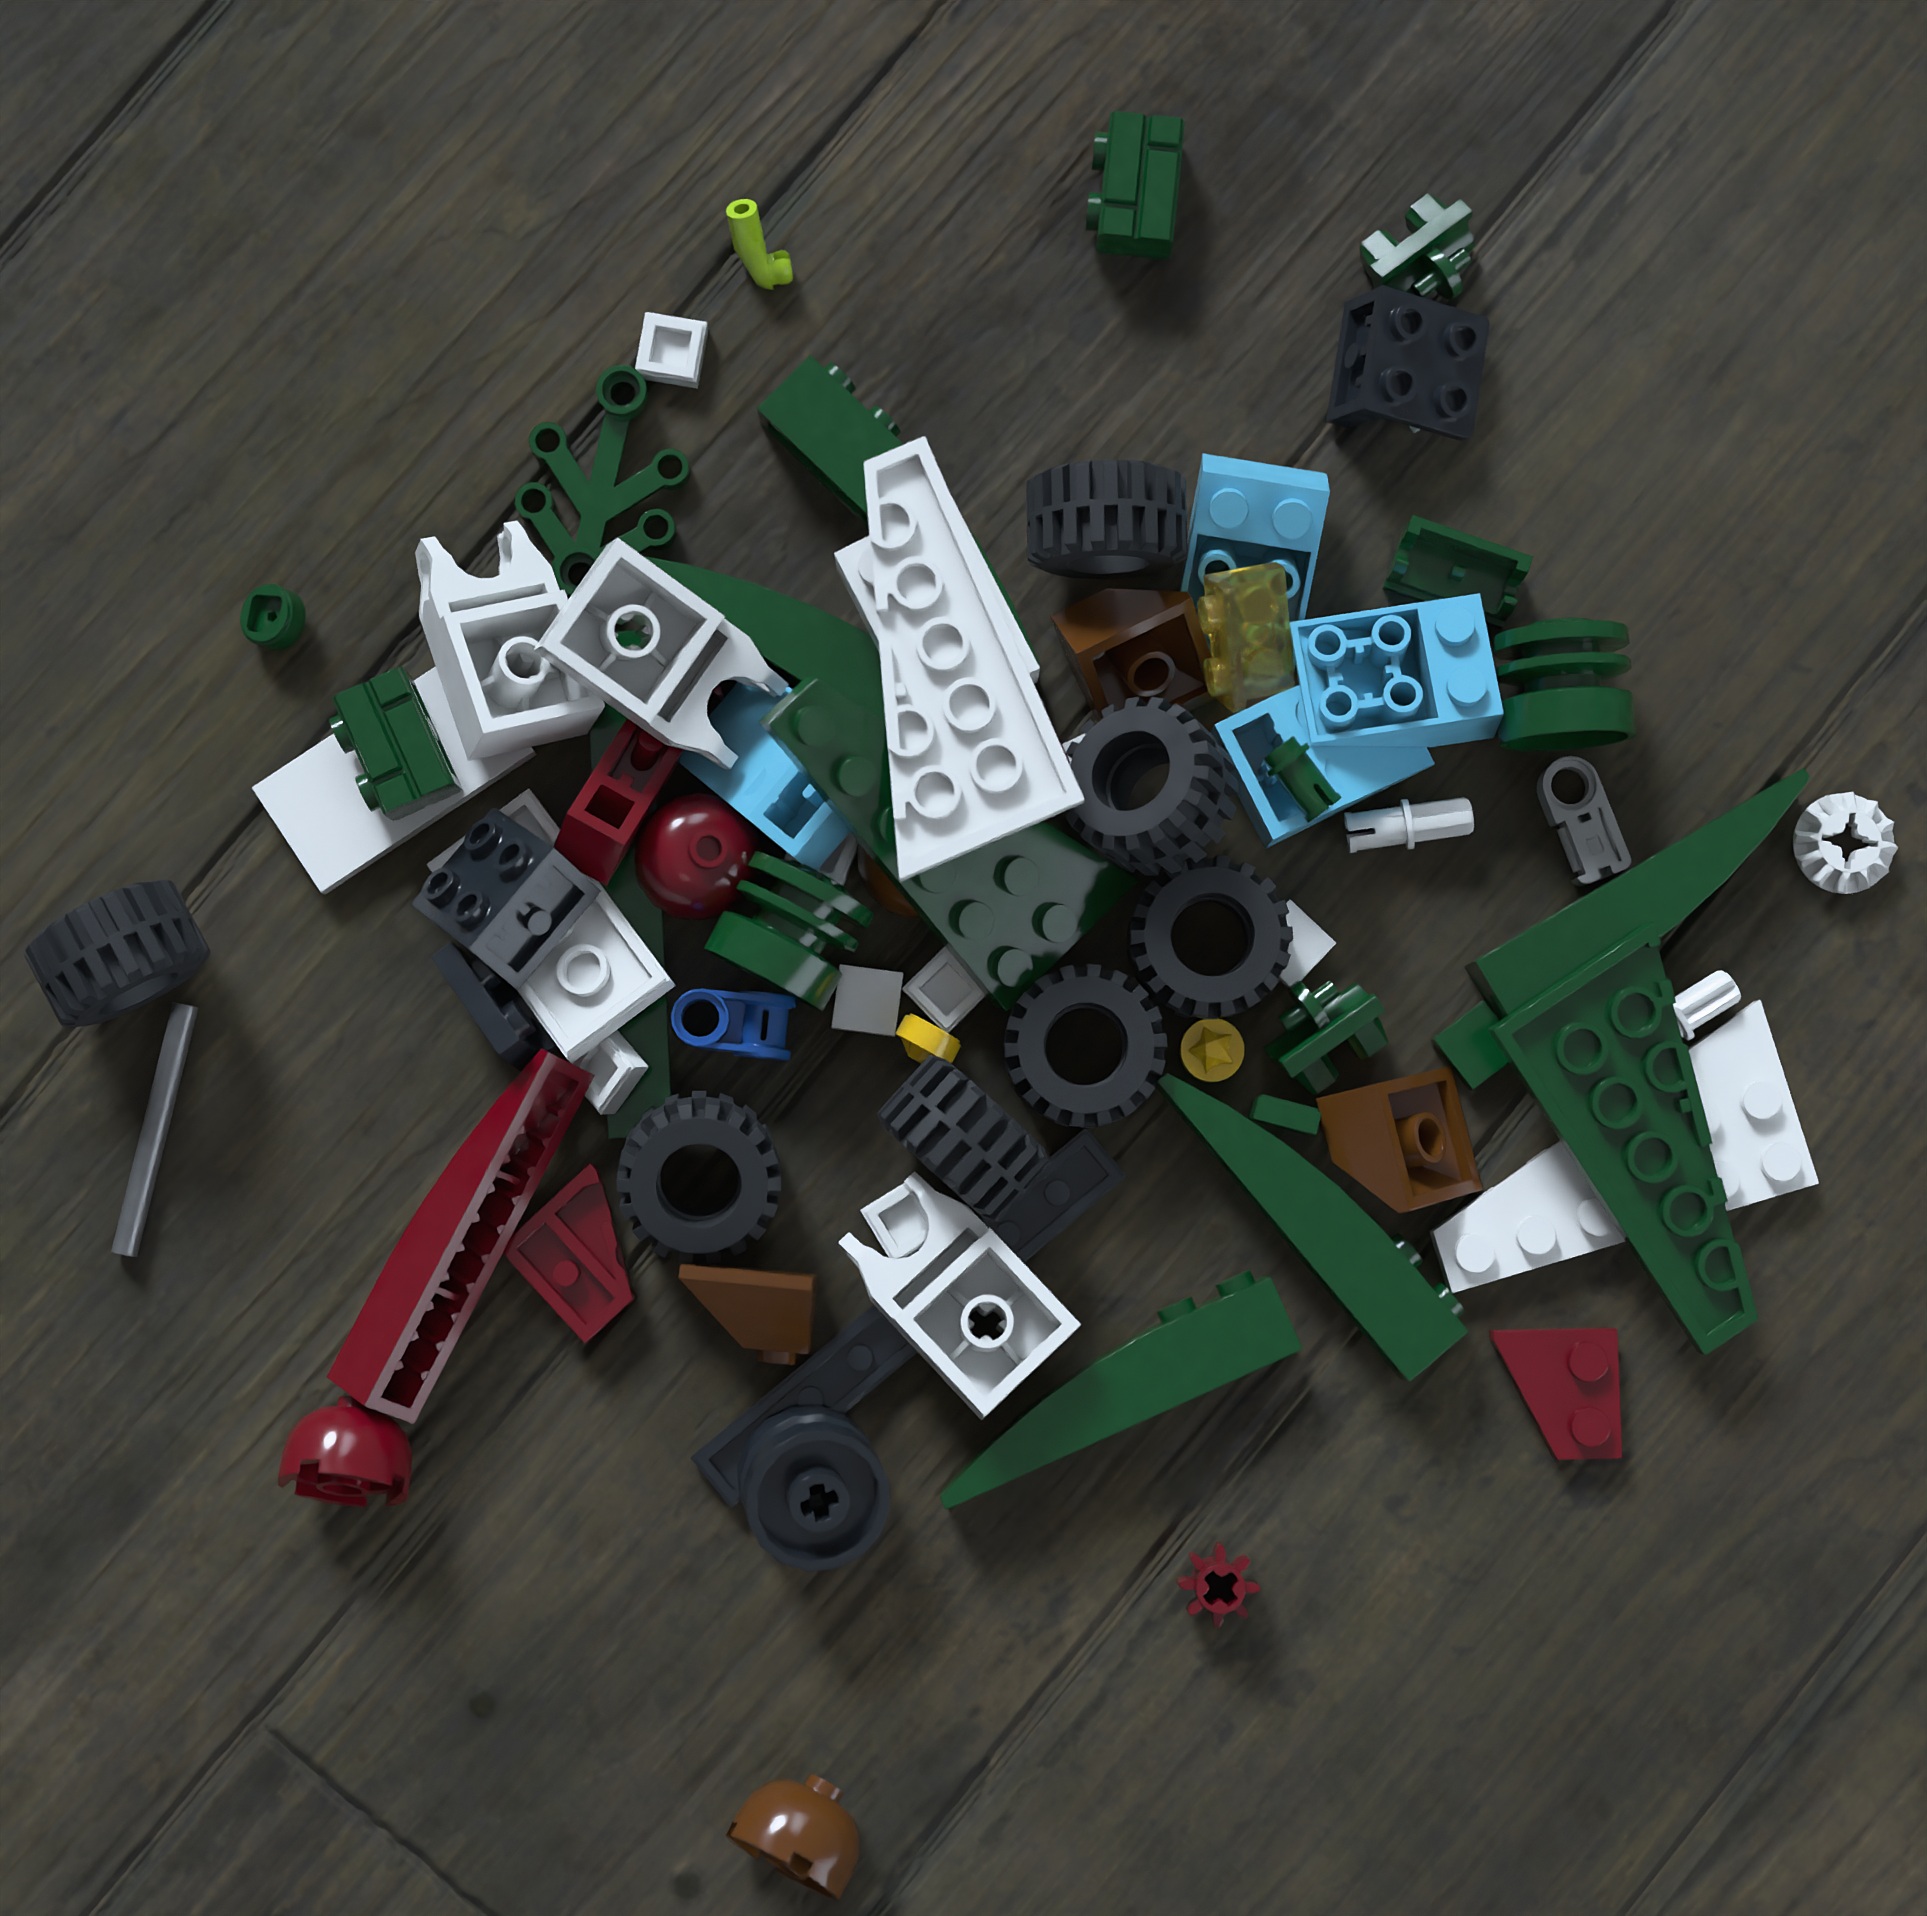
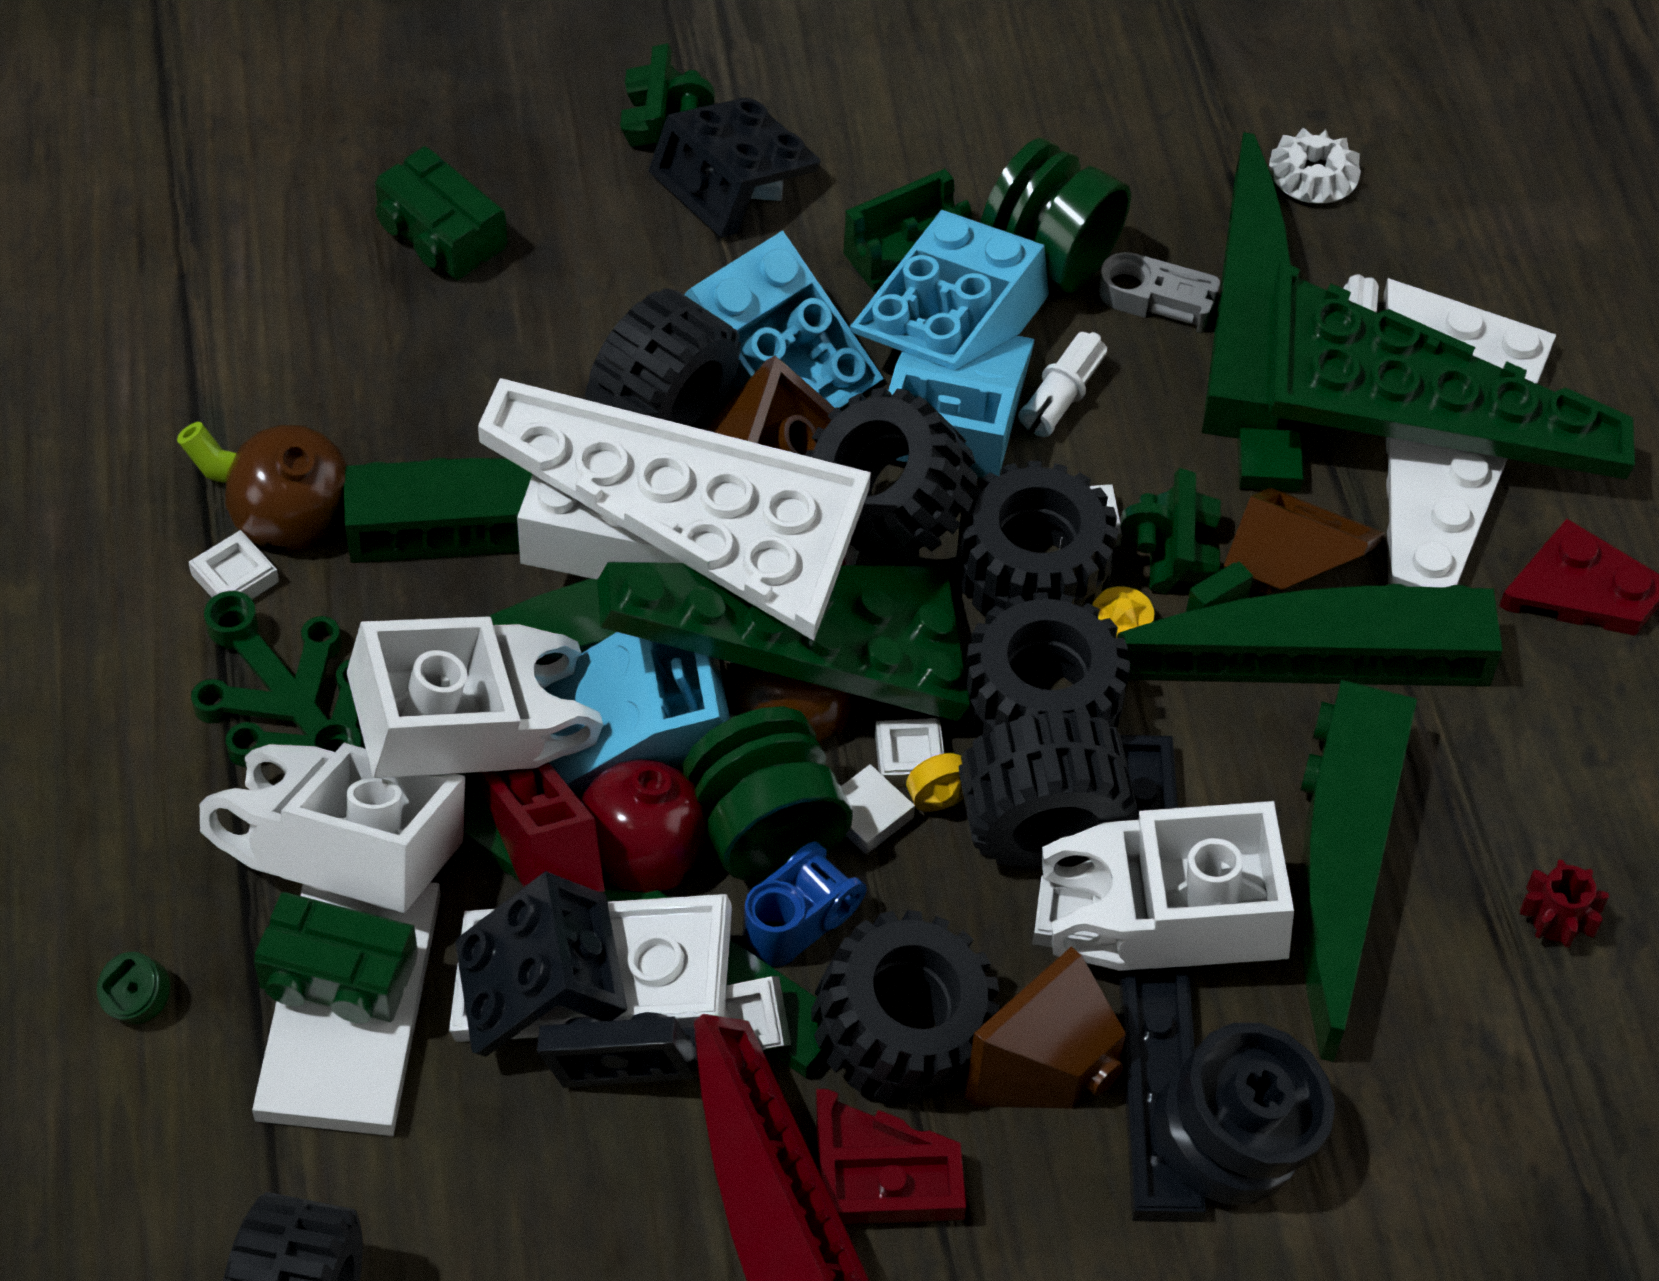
camera: 50 degrees left, 30 degrees down
clear yellow bracket [1197,562,1295,713] -> none
dark green pin [1262,736,1342,822] -> none
none -> reddish brown cylinder [225,425,348,552]

